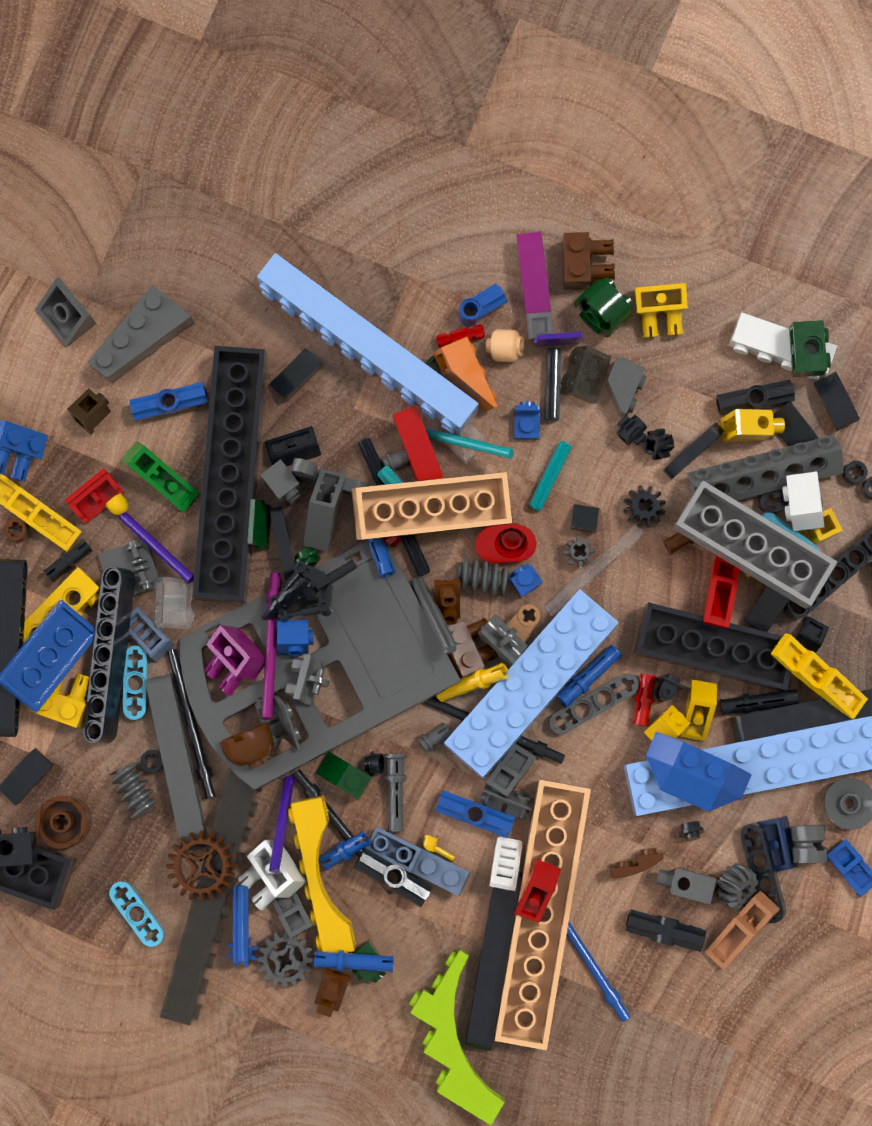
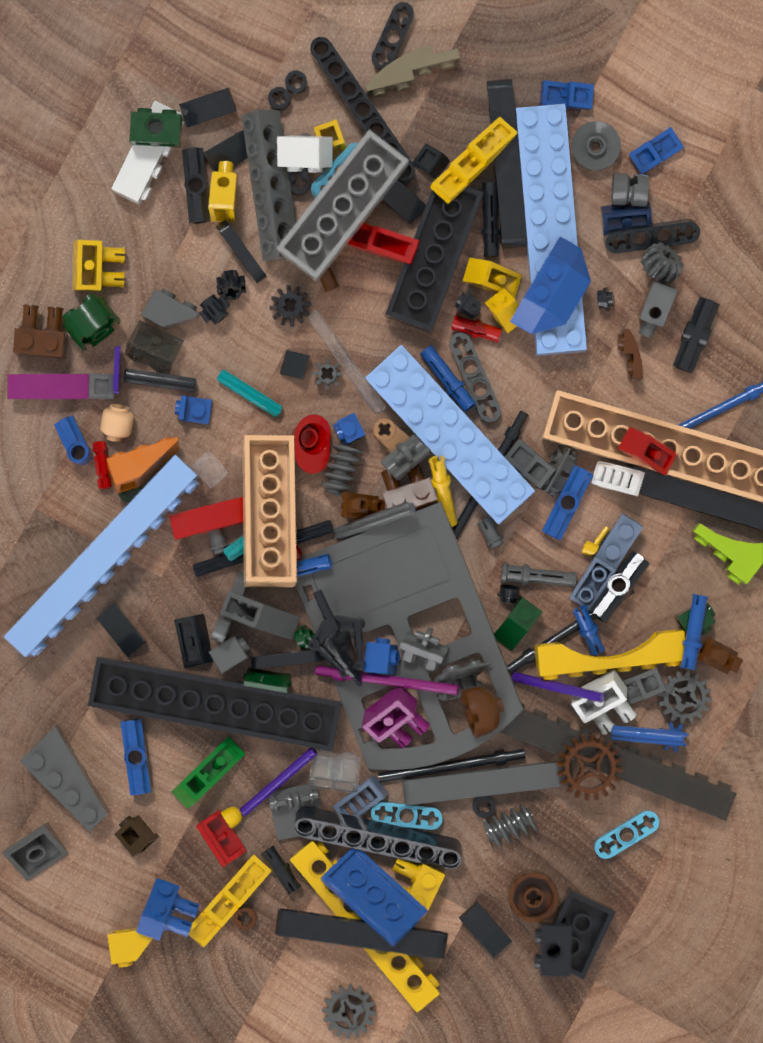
camera: 85 degrees left, 5 degrees up
teal bar [425,428,514,459] -> none
nougat slope [705,891,780,970] -> none

